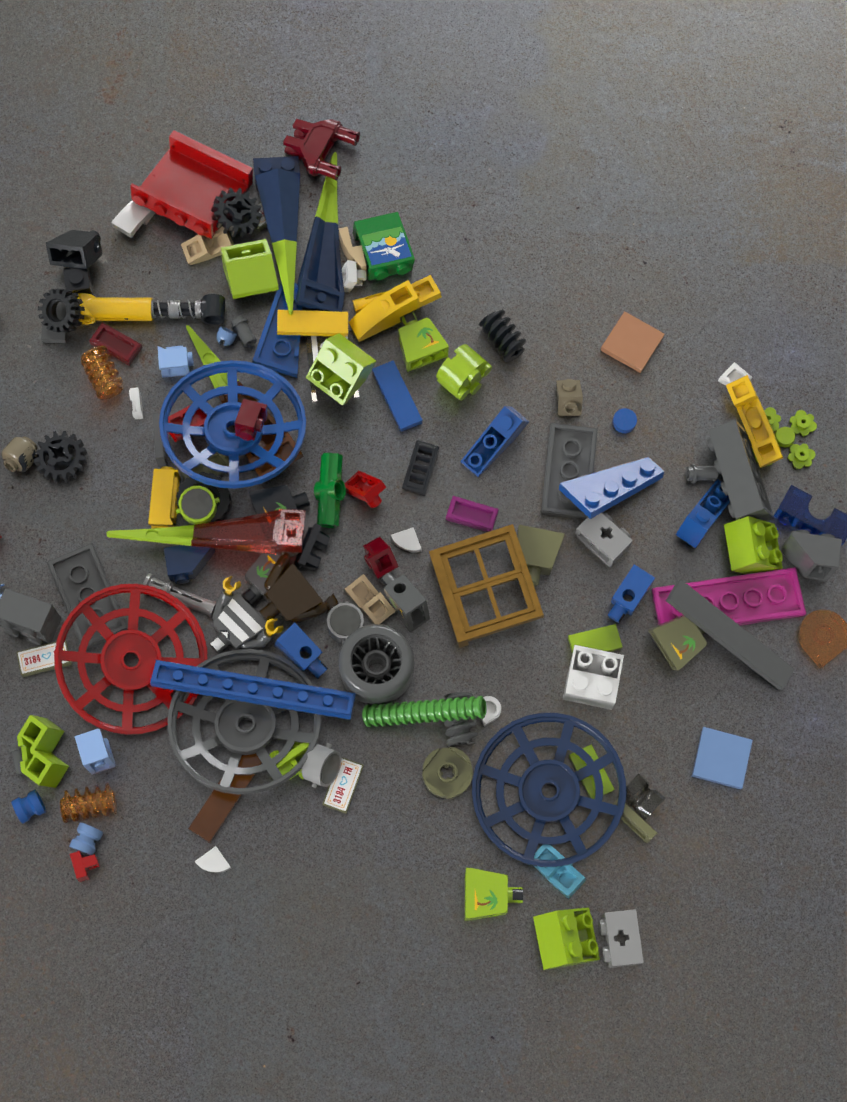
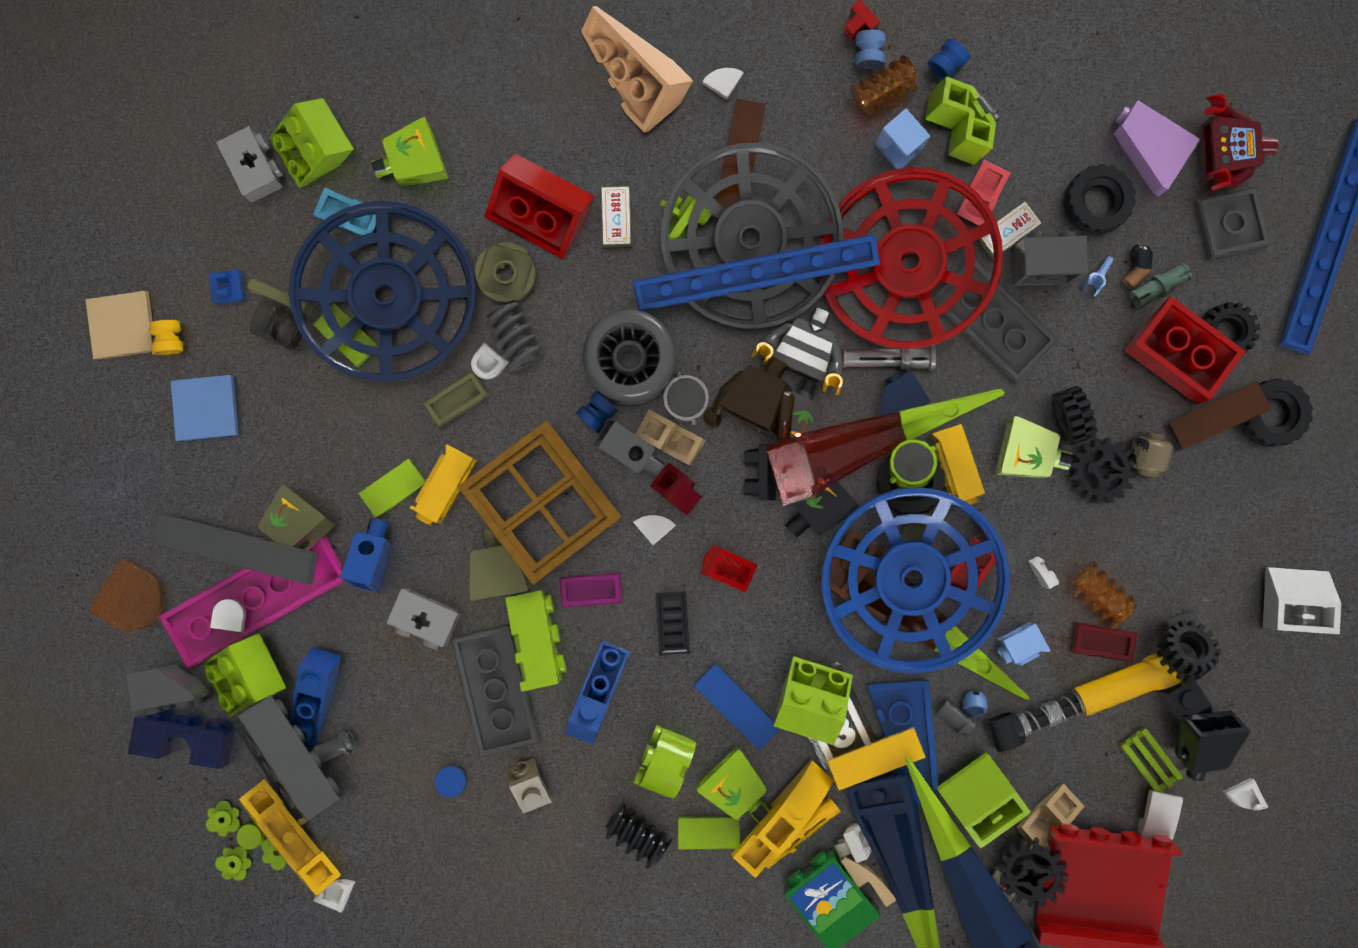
camera: 165 degrees right, 15 degrees up
dark red brick [235,399,267,441] -> none
blue torso [274,623,328,679] -> none
light grey piece [302,743,342,788] -> none
green piece [314,453,346,528] -> none
bright green piece [362,696,487,727] -> none
wing [559,457,664,519] -> none
white slope [563,645,624,710] -> none
nougat tile [600,311,665,373] -> none
none -> tan tile [85,291,155,360]
none -> yellow wheel [148,320,184,355]
none -> blue tile [208,269,245,305]
none -> white tile [210,599,246,632]
none -> yellow window [410,444,477,526]
none -> olive tile [422,370,490,429]
none -> red slope [484,153,594,259]
none -> lime wedge [505,589,567,692]
none -> blue wheel [576,391,618,433]
none -> light nougat wedge [581,6,693,133]
none -> lime tile [678,816,740,850]
none -> coral slope [956,160,1011,225]
none -> yellowish green torso [995,416,1073,478]
none -> black tyre [1051,386,1098,445]
none -> lime tile [1119,727,1184,792]
none -> white tile [1223,778,1268,810]

